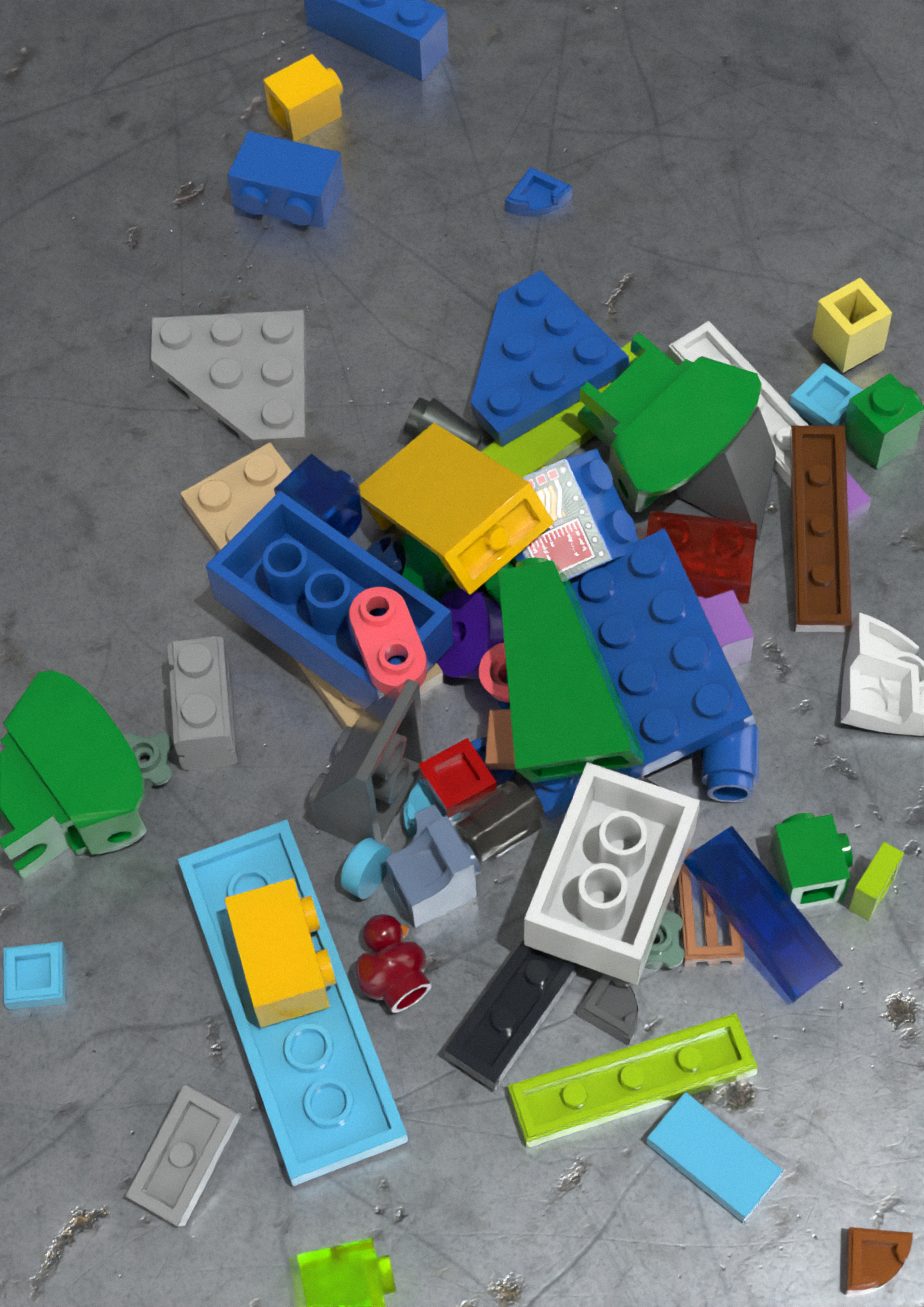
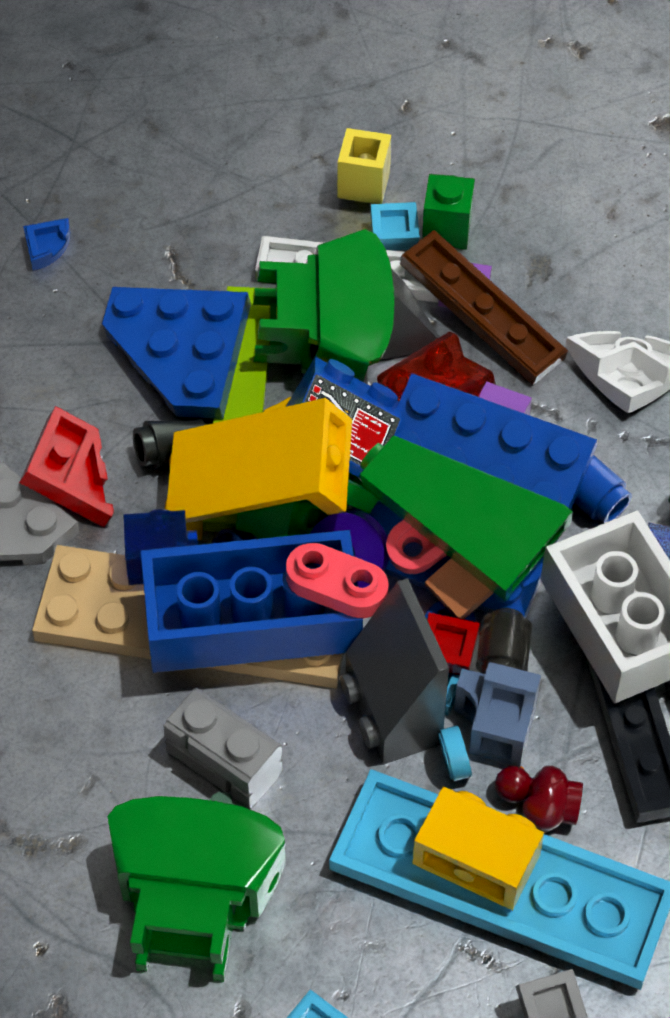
camera: 50 degrees left, 5 degrees down
none -> red wing [19,406,114,527]

